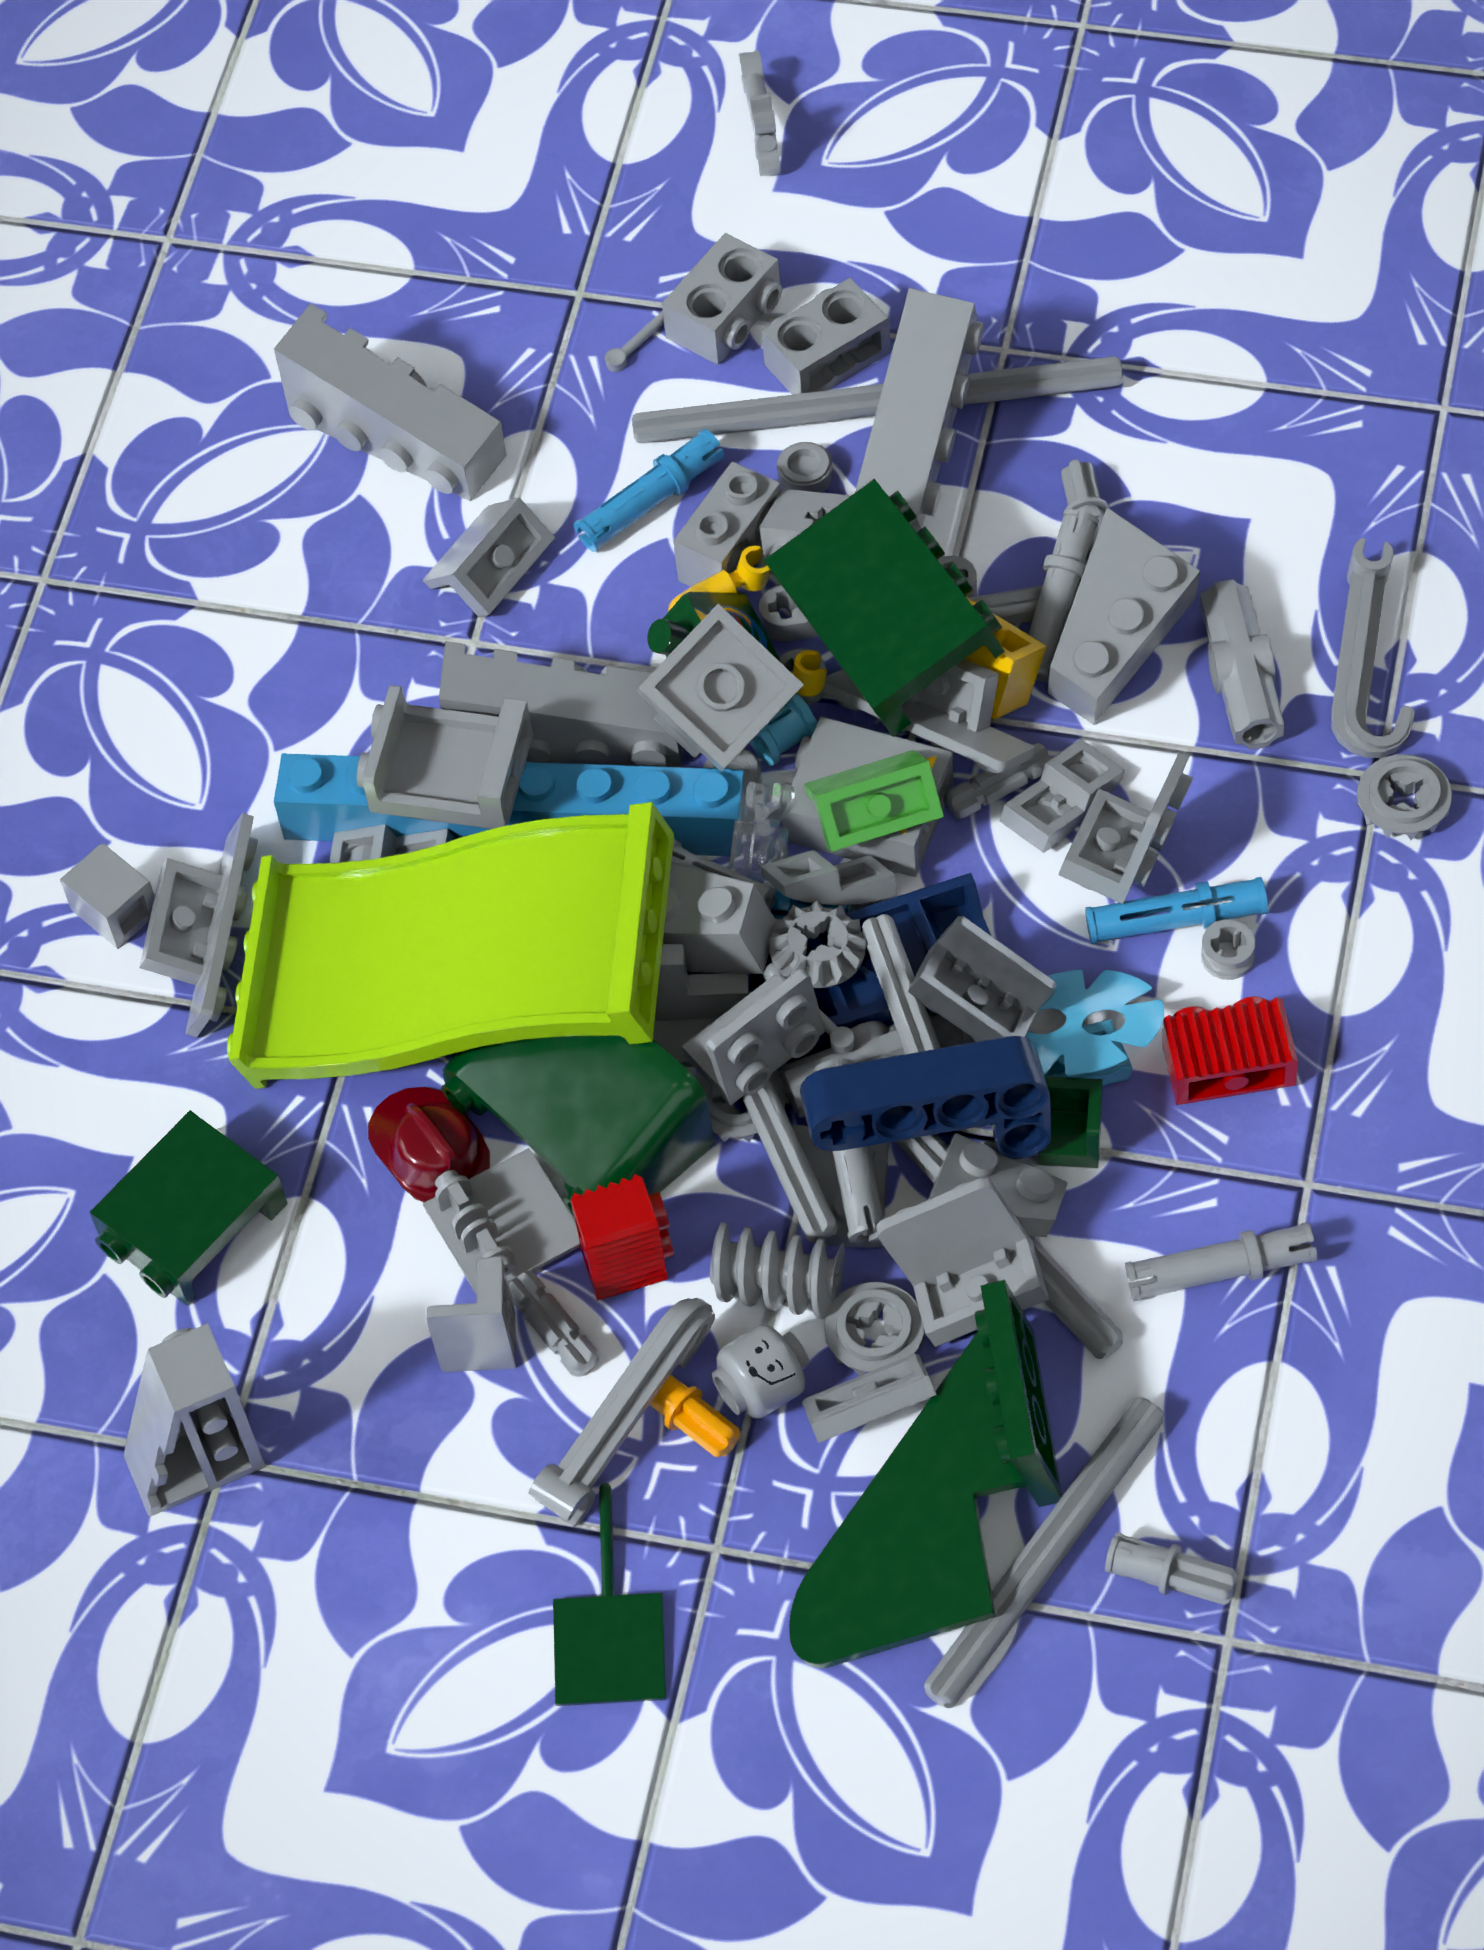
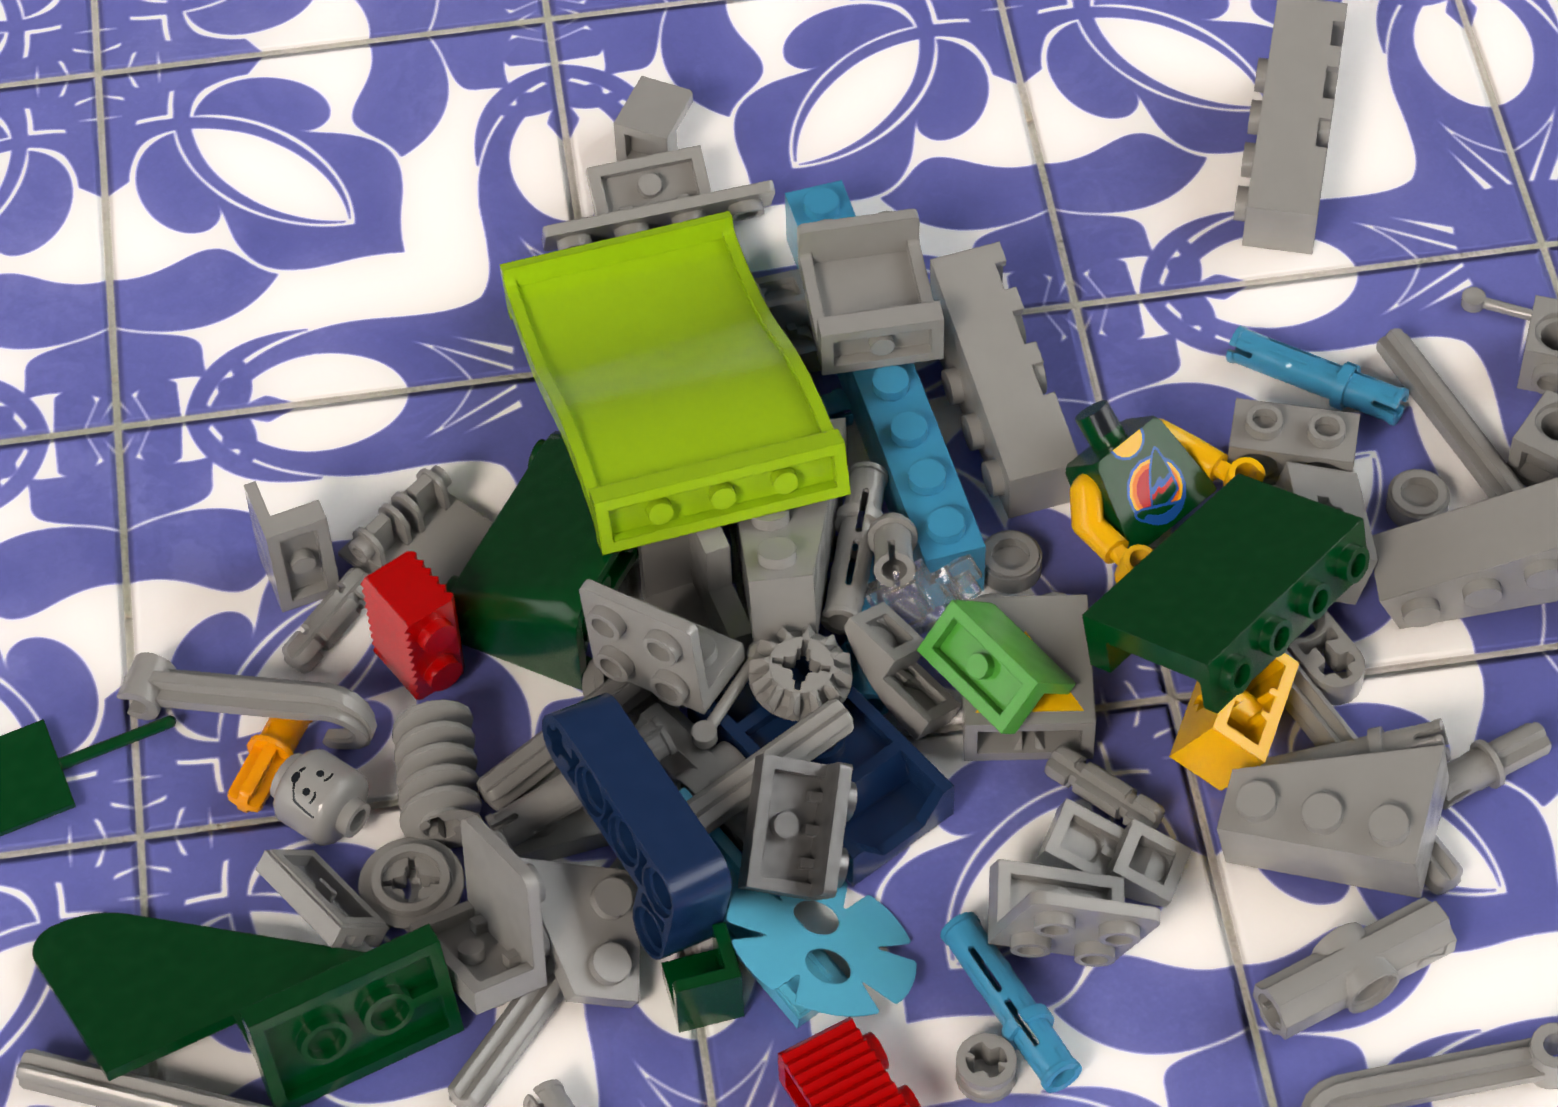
camera: 65 degrees right, 5 degrees down
dark green panel [89,1110,288,1305] -> none
light grey wedge [123,1323,266,1517] -> none
dark red piece [368,1087,490,1203] -> none
light grey panel [423,497,555,617] -> none
light grey panel [636,604,804,772] -> none
medium azure bush [750,694,818,766] -> none
light grey bracket [821,659,1035,773] -> none
none -> light grey pin [867,512,918,587]

